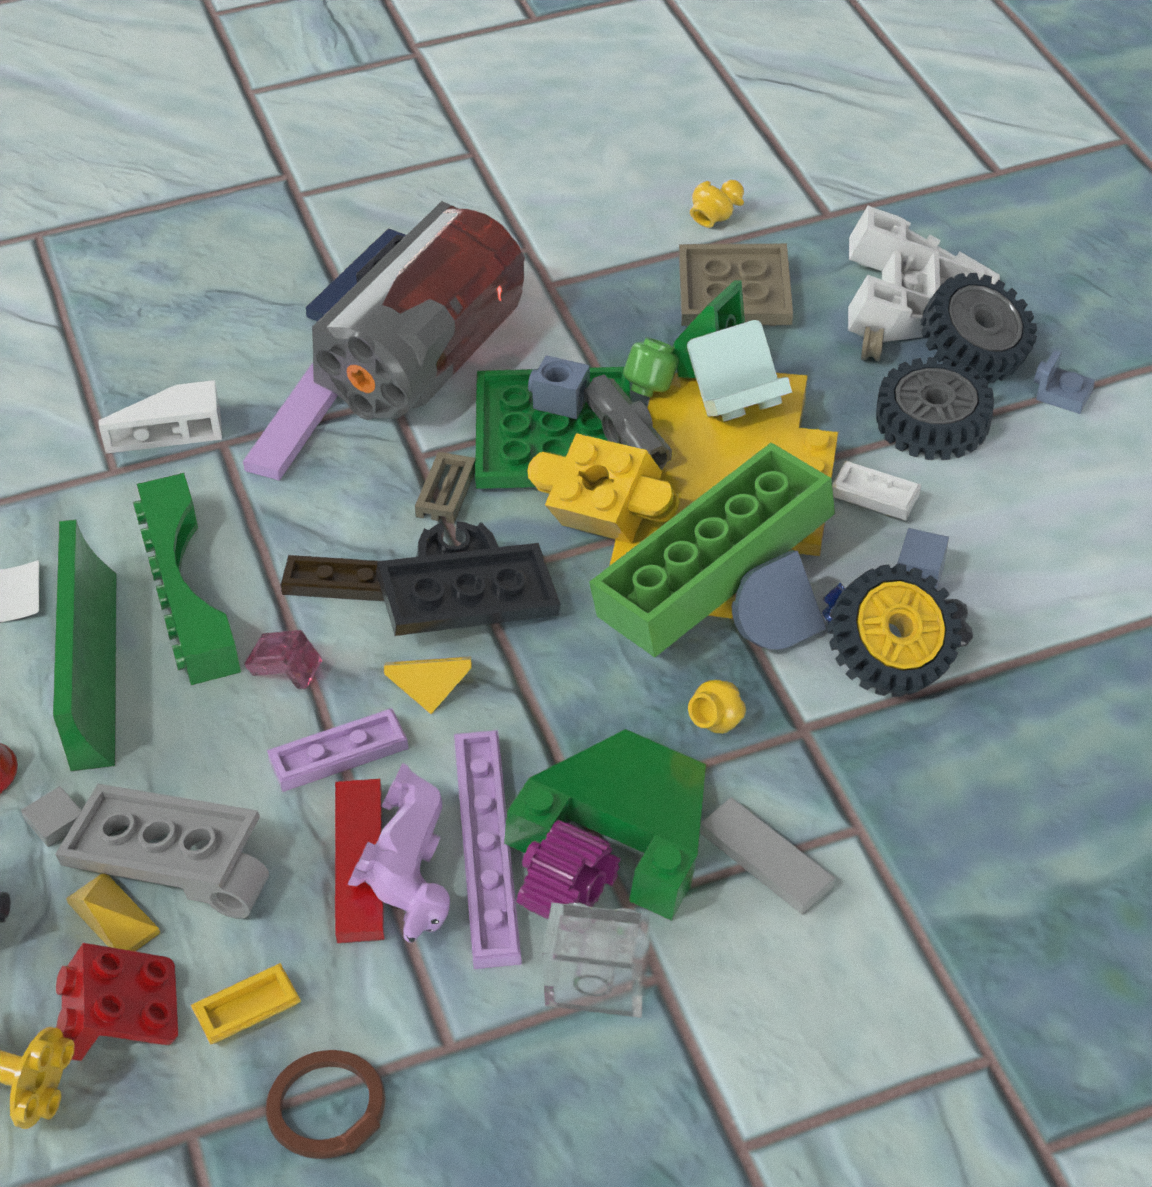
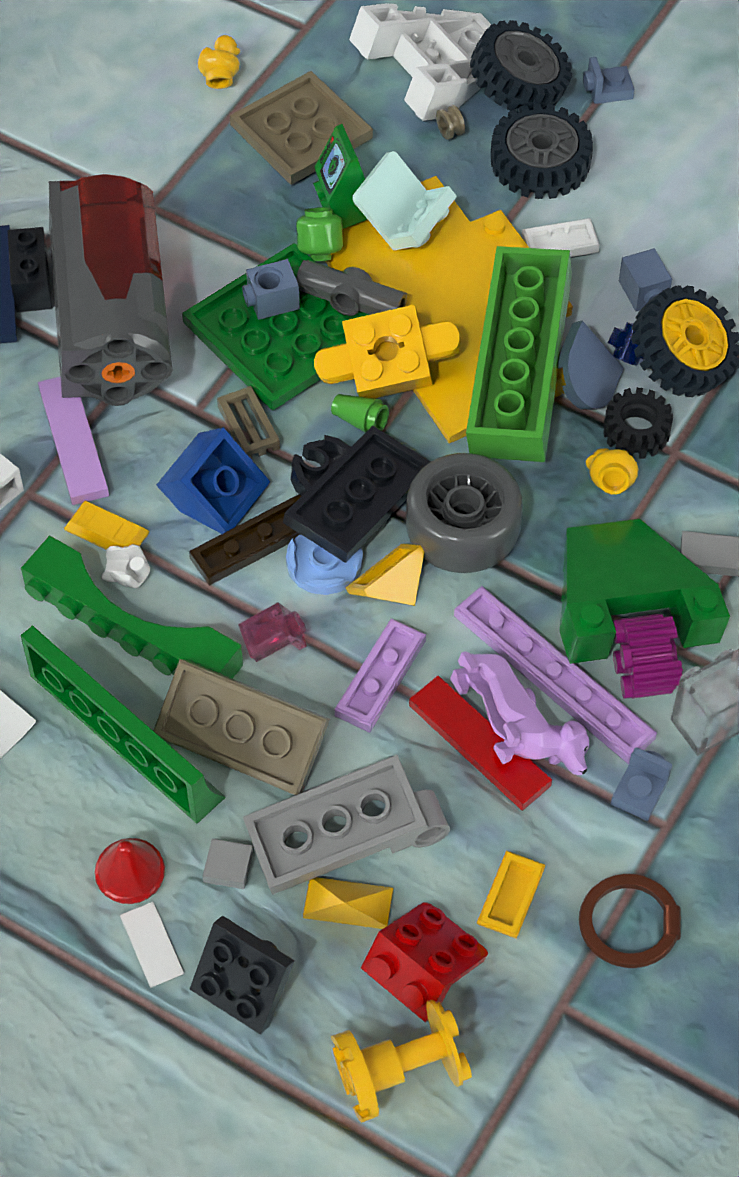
camera: 40 degrees left, 10 degrees up
none -> yellow tile [64,500,149,550]
none -> white arm [101,544,150,588]
none -> dark tan tile [153,659,330,795]
none -> blue slope [156,427,270,534]
none -> light blue tile [286,534,363,595]
none -> bright green cone [331,394,389,433]
none -> dark grey wheel [406,453,523,573]
none -> black tyre [603,387,673,459]
none -> sand blue bracket [611,747,672,821]

